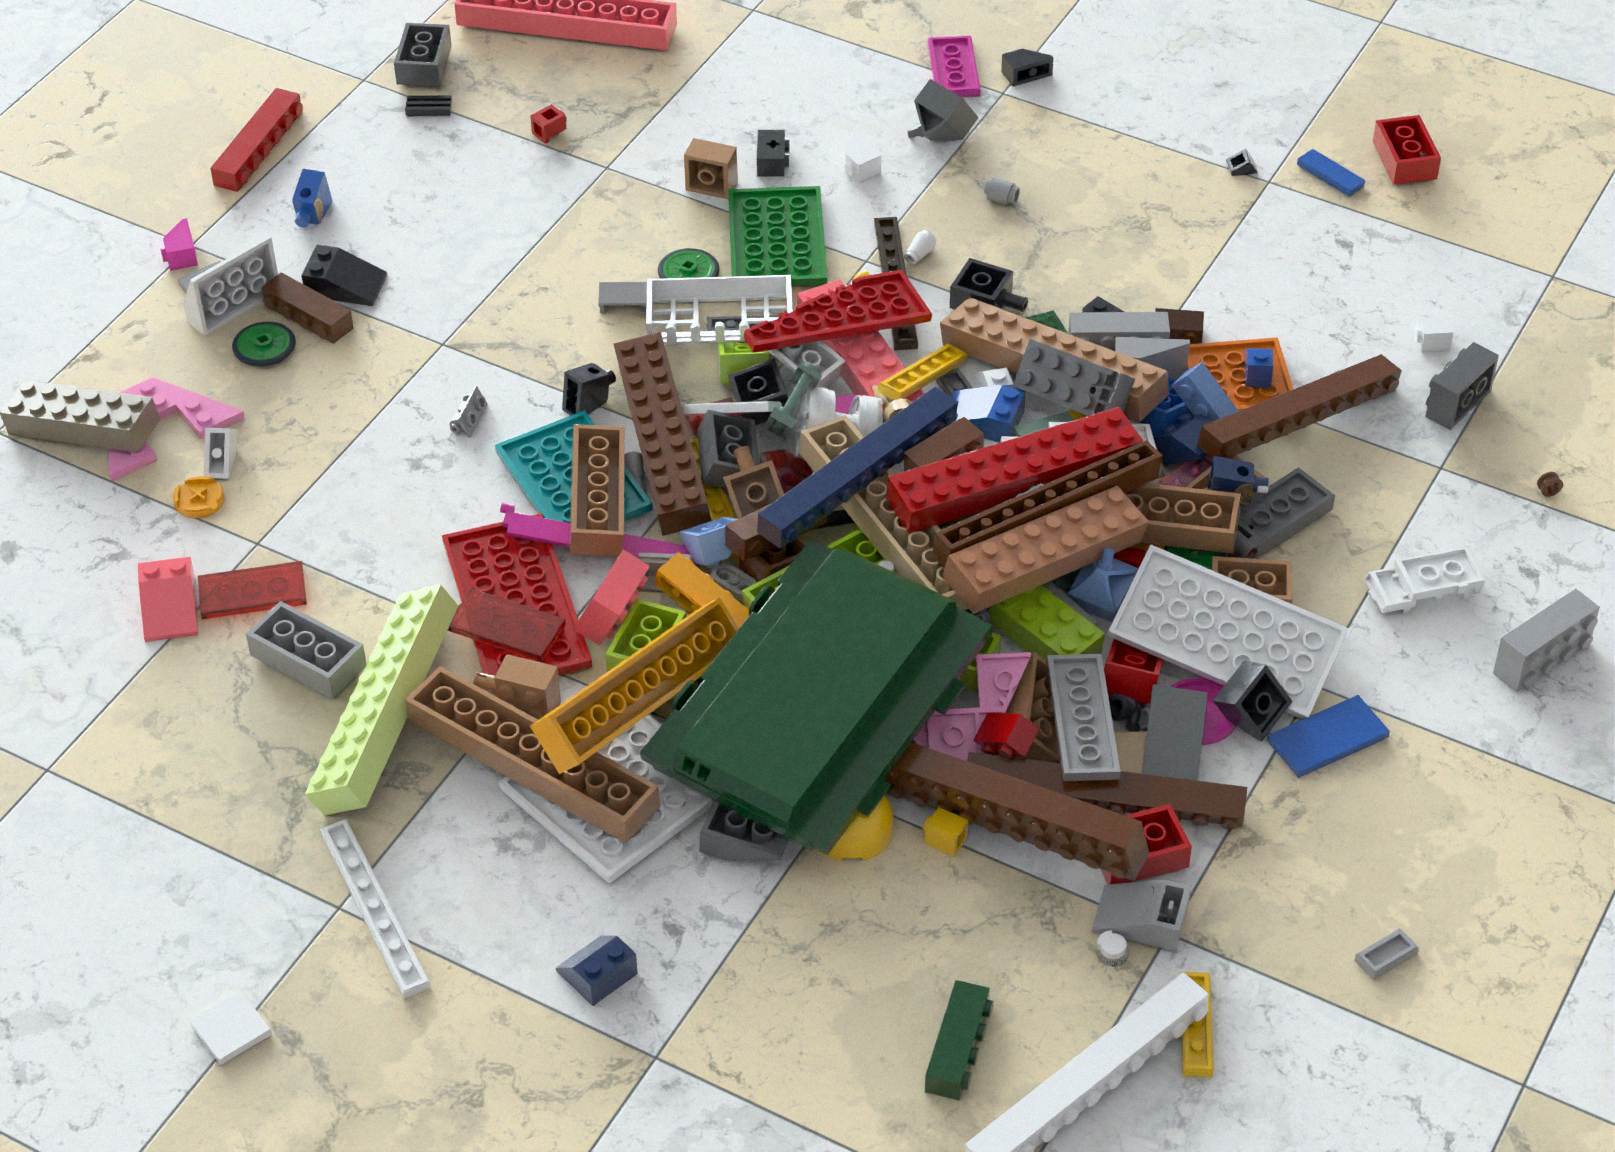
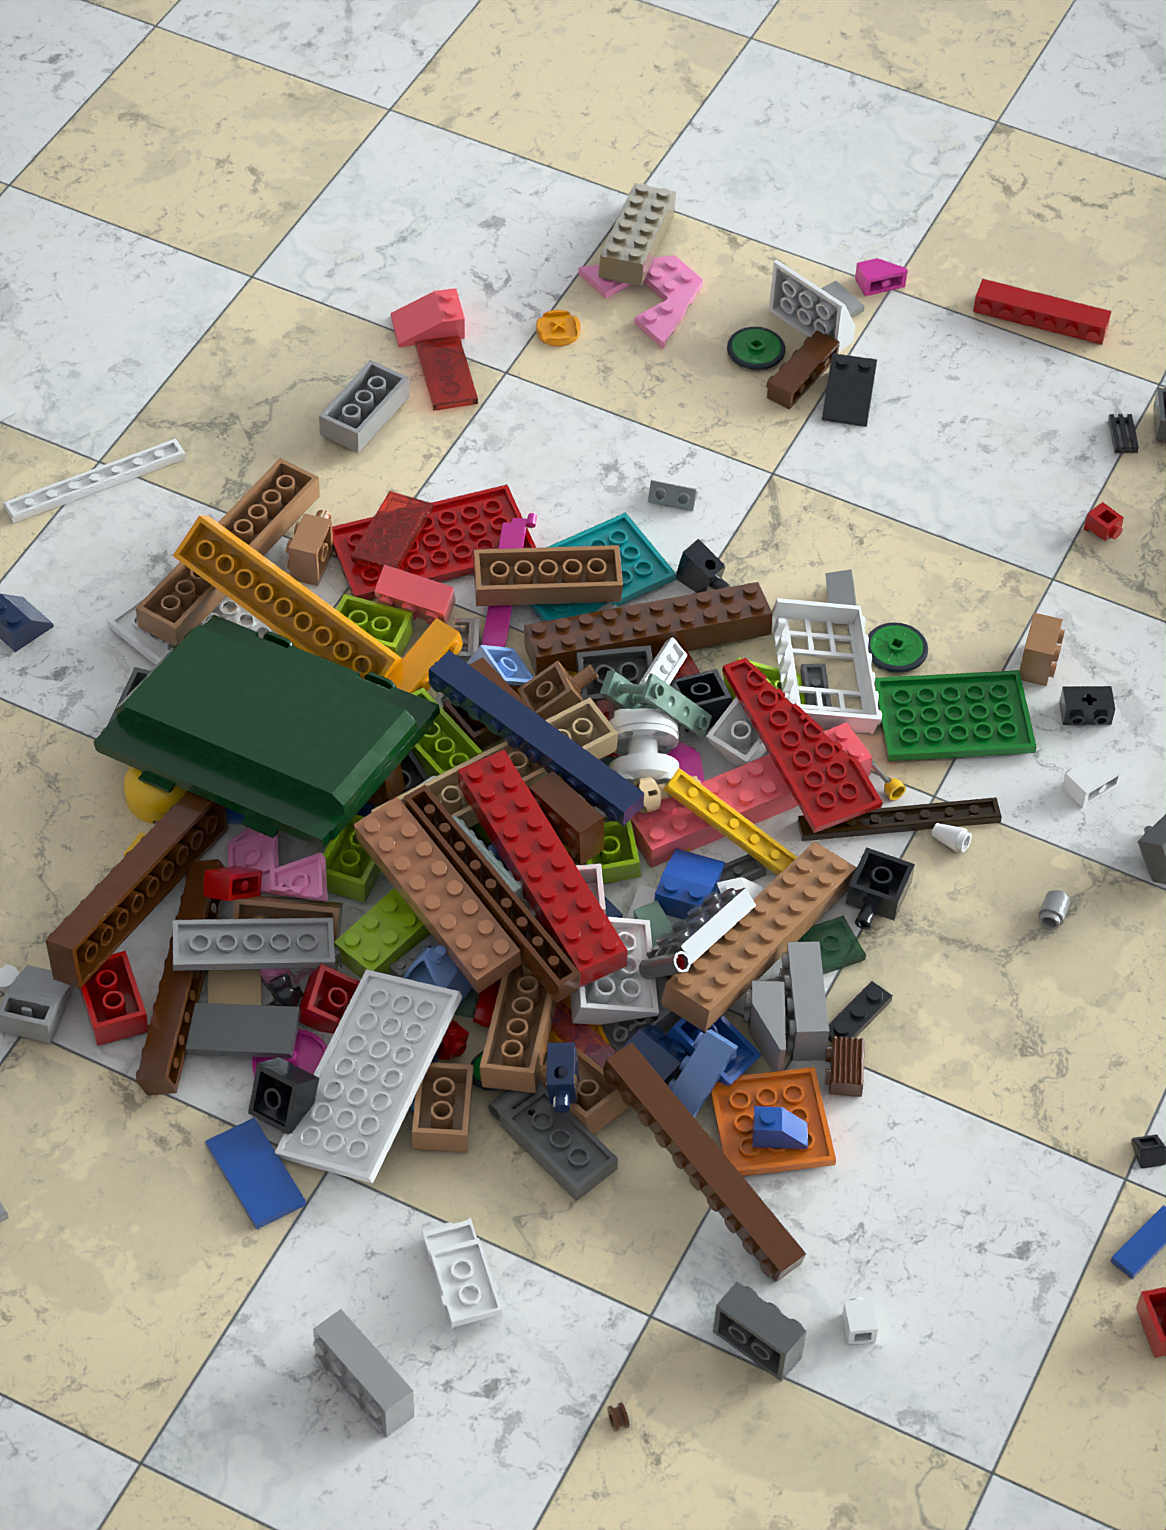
camera: 85 degrees right, 5 degrees up
white slope [204,427,237,479] -> none
blue torso [292,169,333,228] -> none
yellowish green brick [305,584,458,815] -> none

